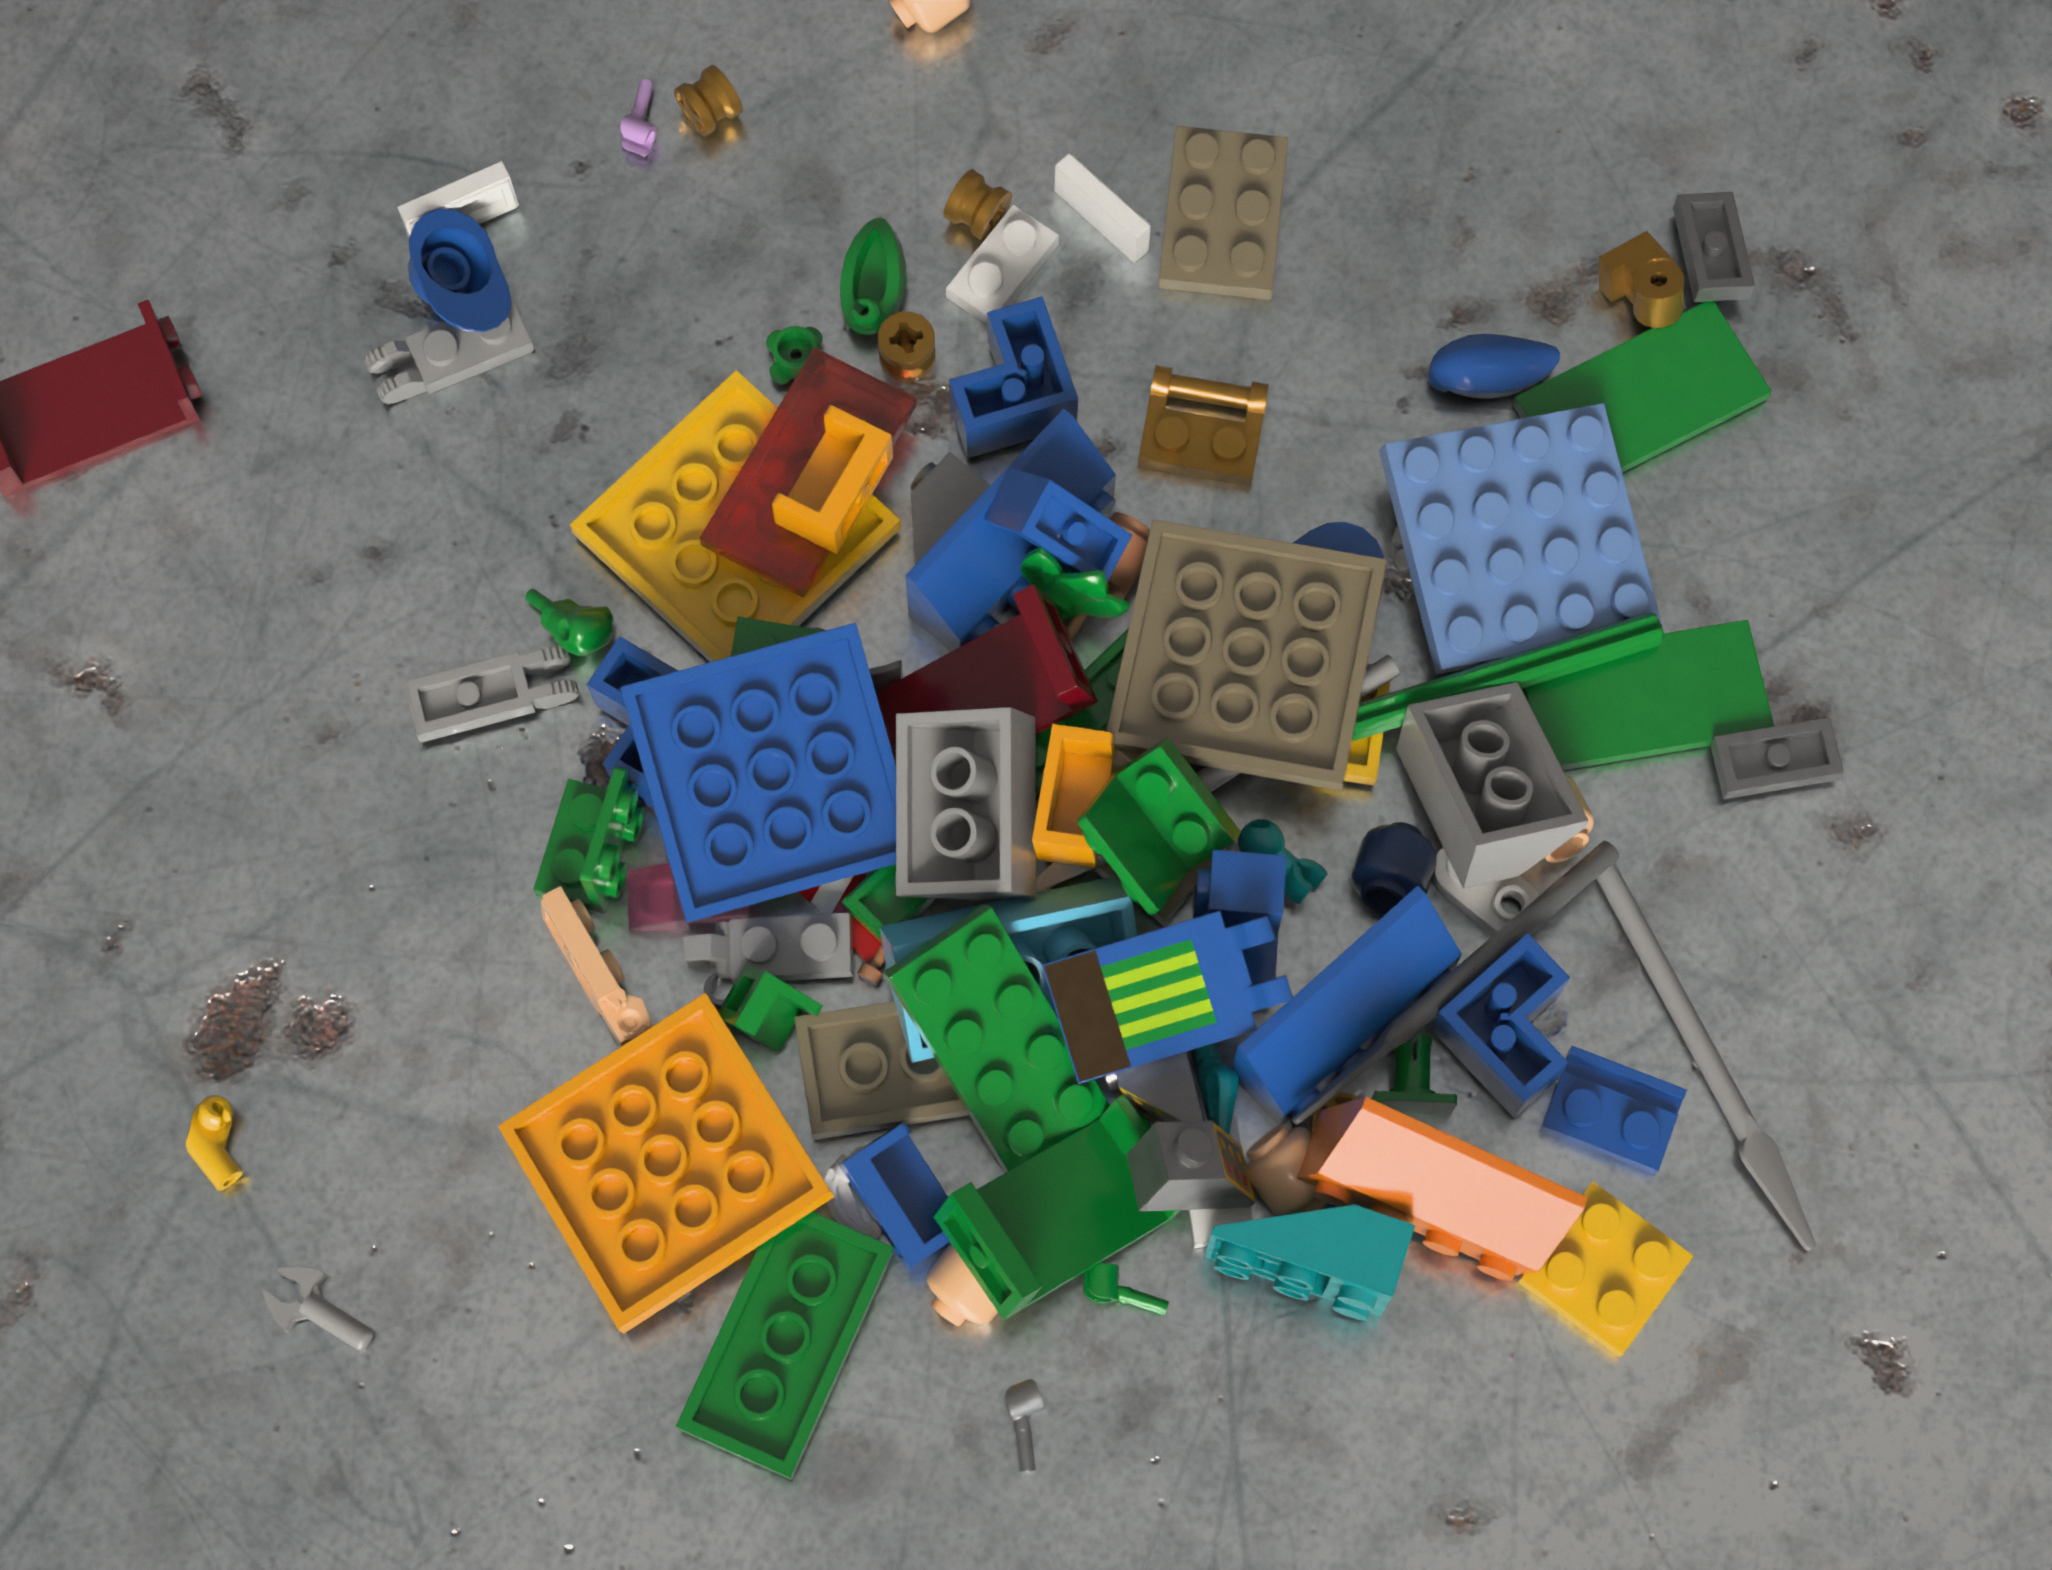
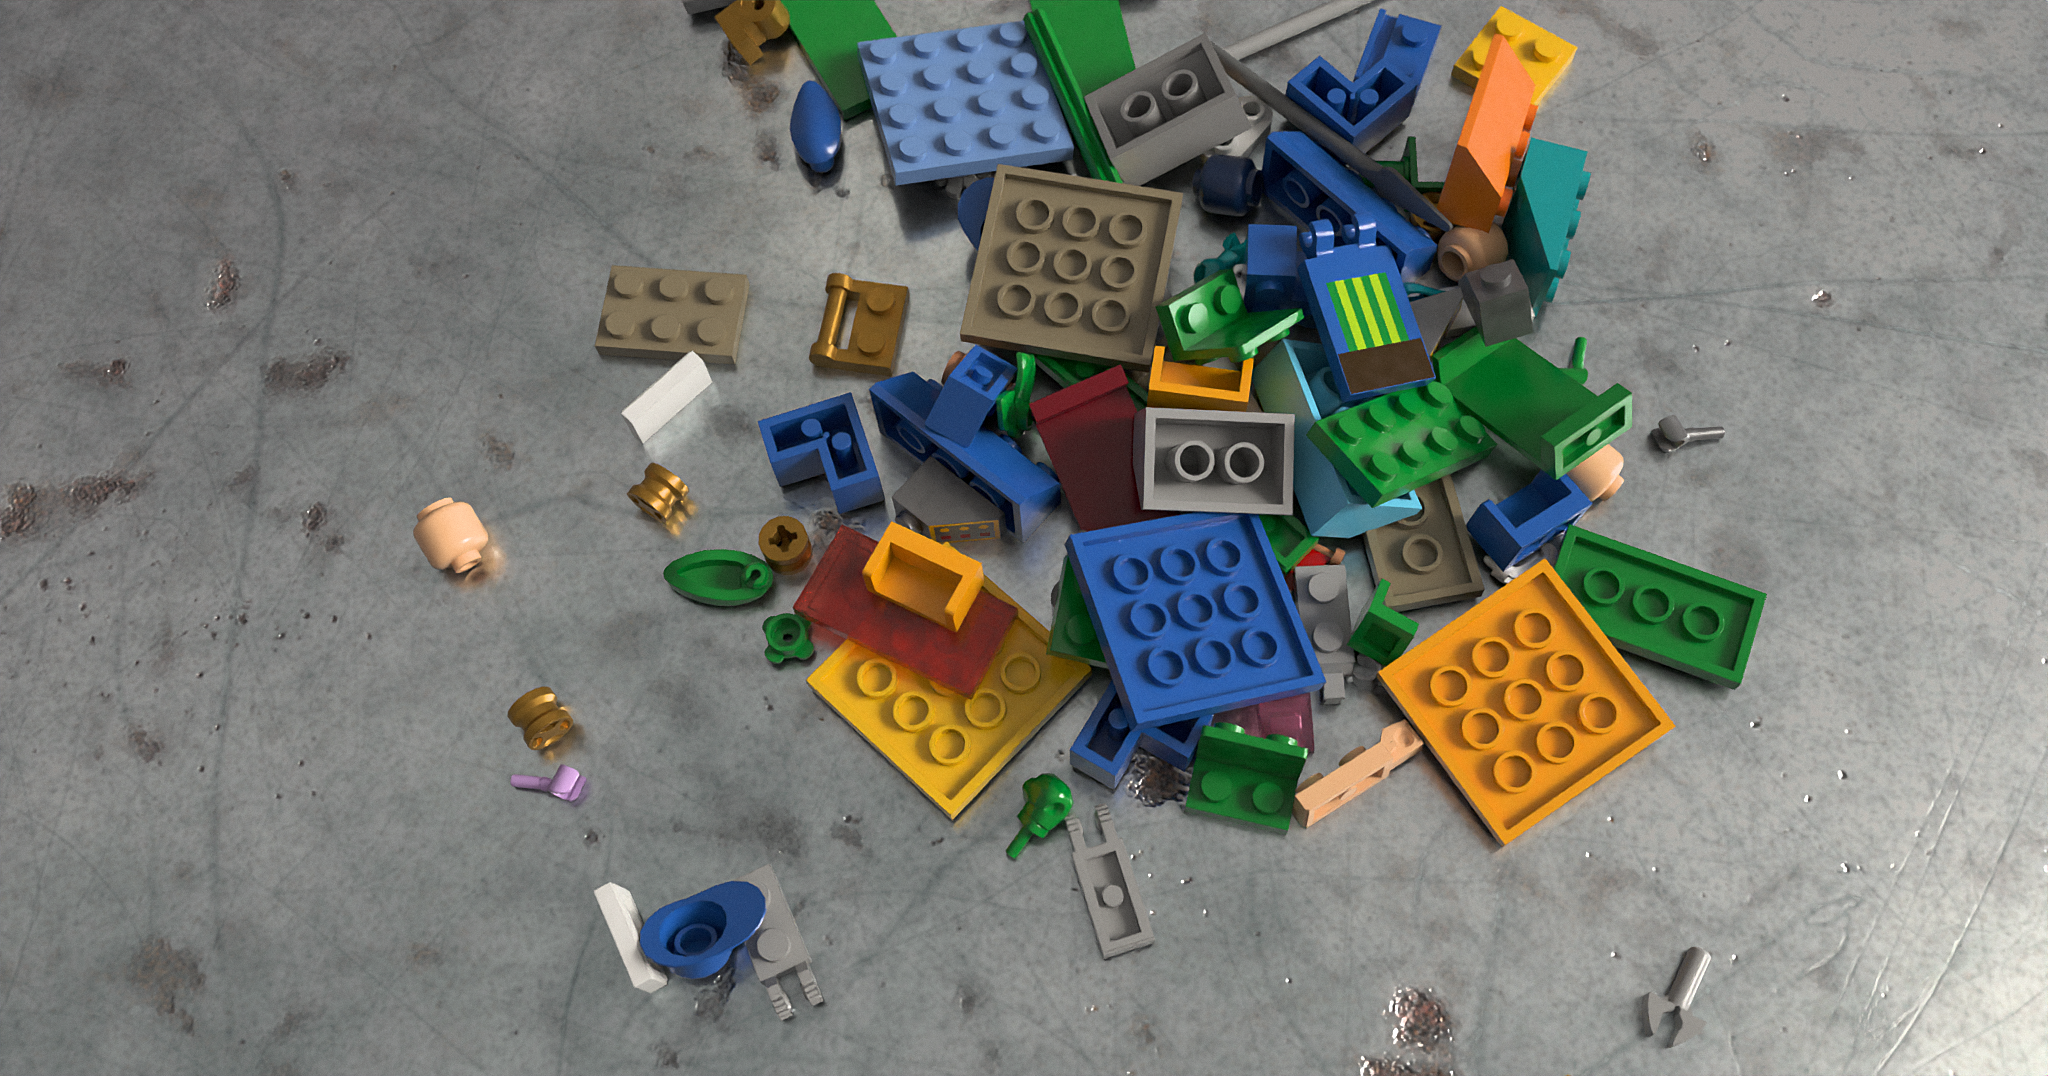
camera: 85 degrees left, 5 degrees down
white plate [946,205,1059,325] -> none

